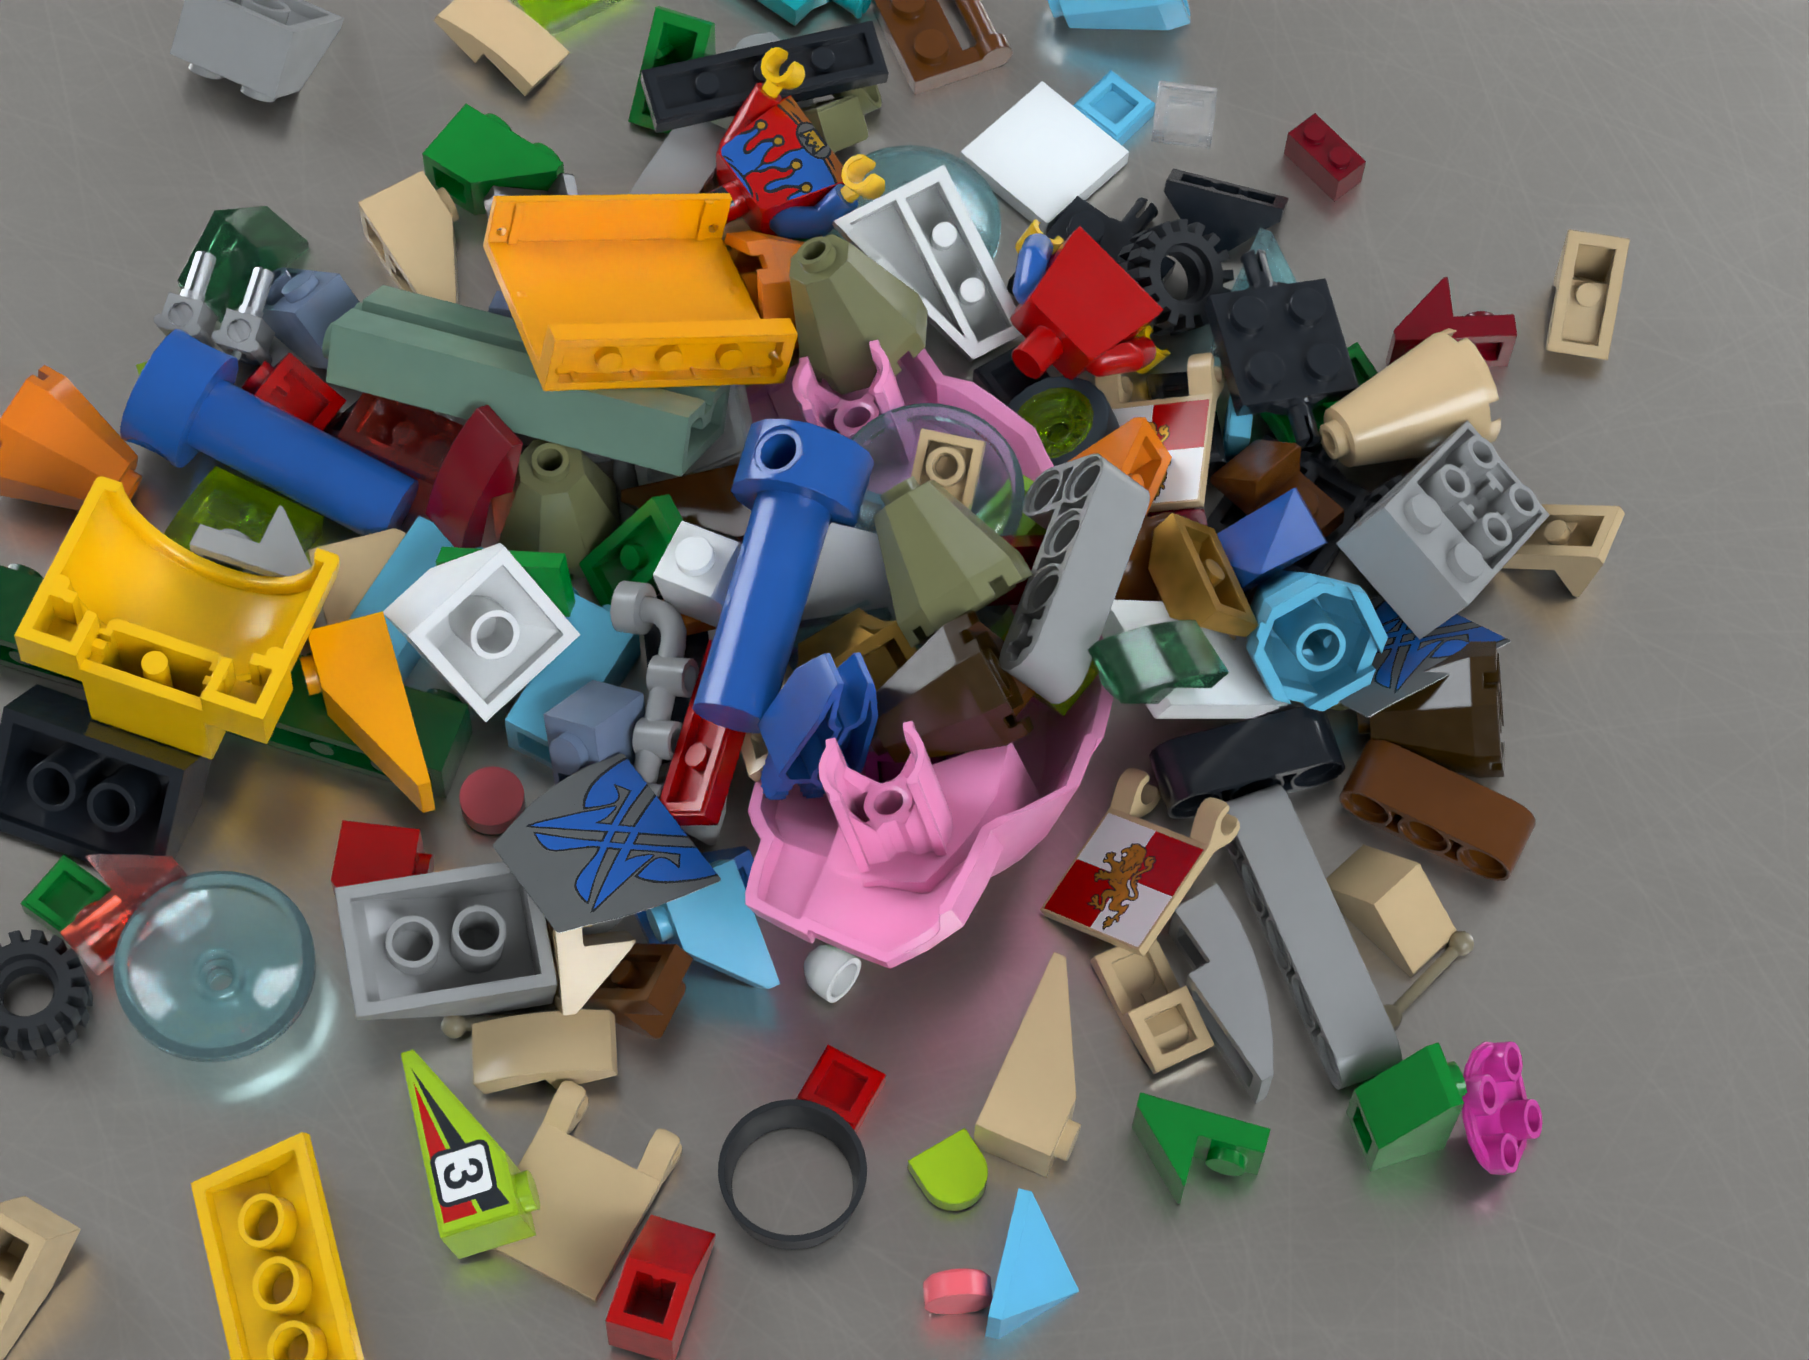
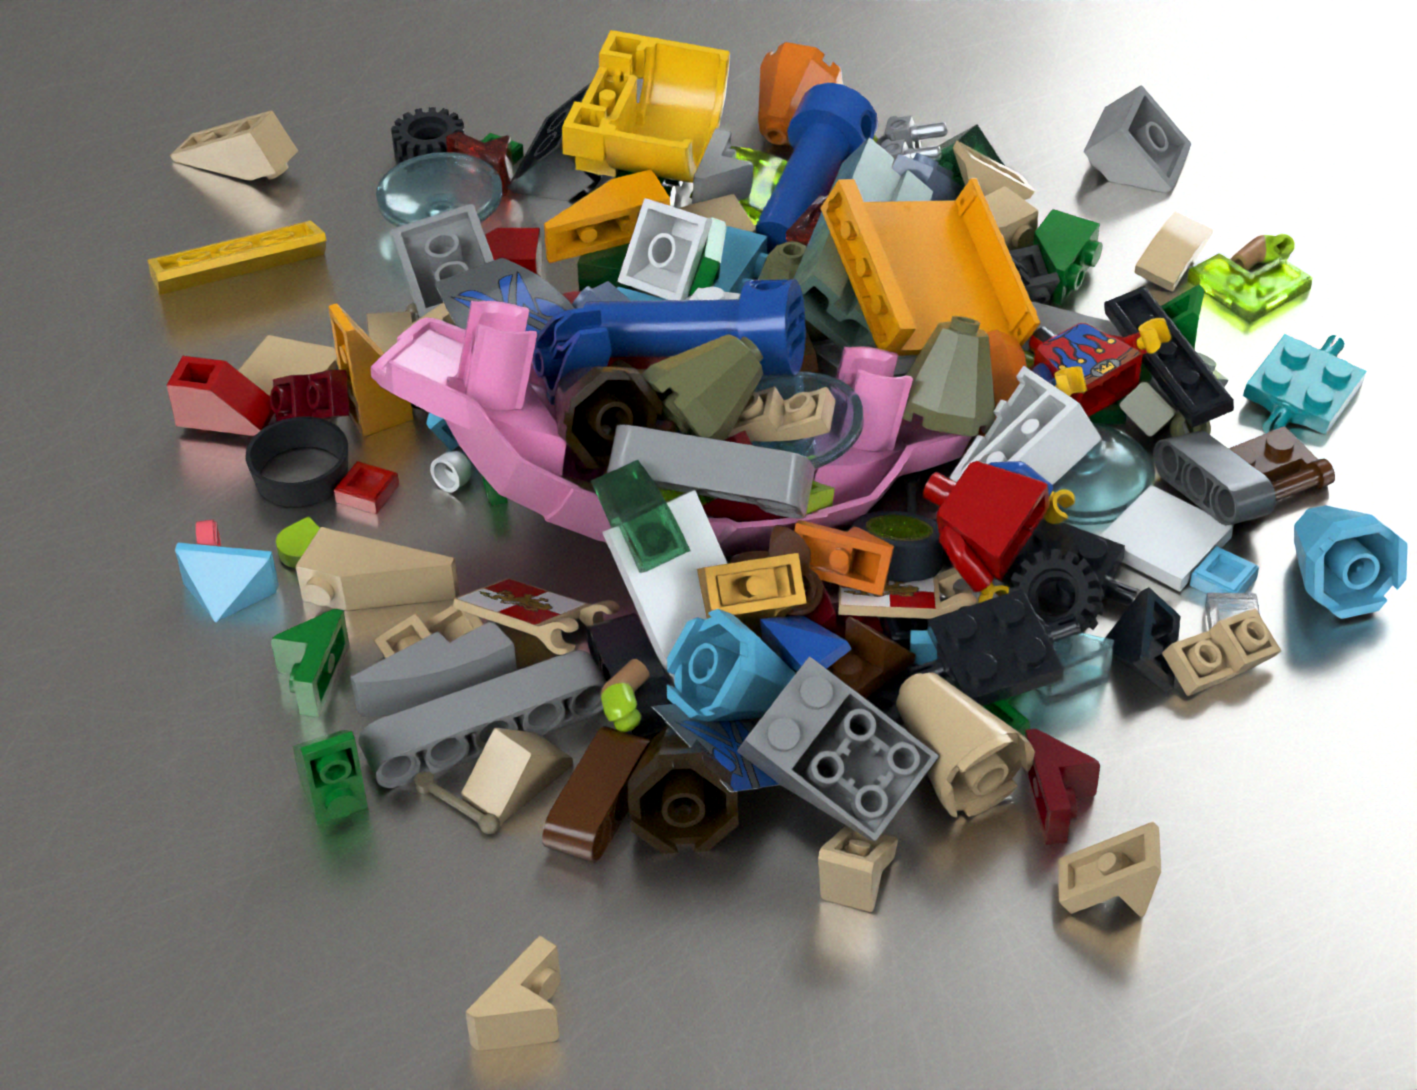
camera: 90 degrees right, 20 degrees down
lime slope [401,1049,540,1259] -> none
dark red slope [425,405,523,548] -> none
dark red piece [1284,113,1366,202] -> none
dark pink dish [1462,1041,1543,1175] -> none
none -> dark red slope [270,370,350,422]
none -> light orange slope [328,303,413,437]
none -> tan slope [465,935,561,1051]
none -> lime arm [600,659,650,732]
none -> tan slope [953,141,1035,200]
none -> dark grey beam [1153,430,1276,526]
none -> tan slope [1162,608,1282,696]

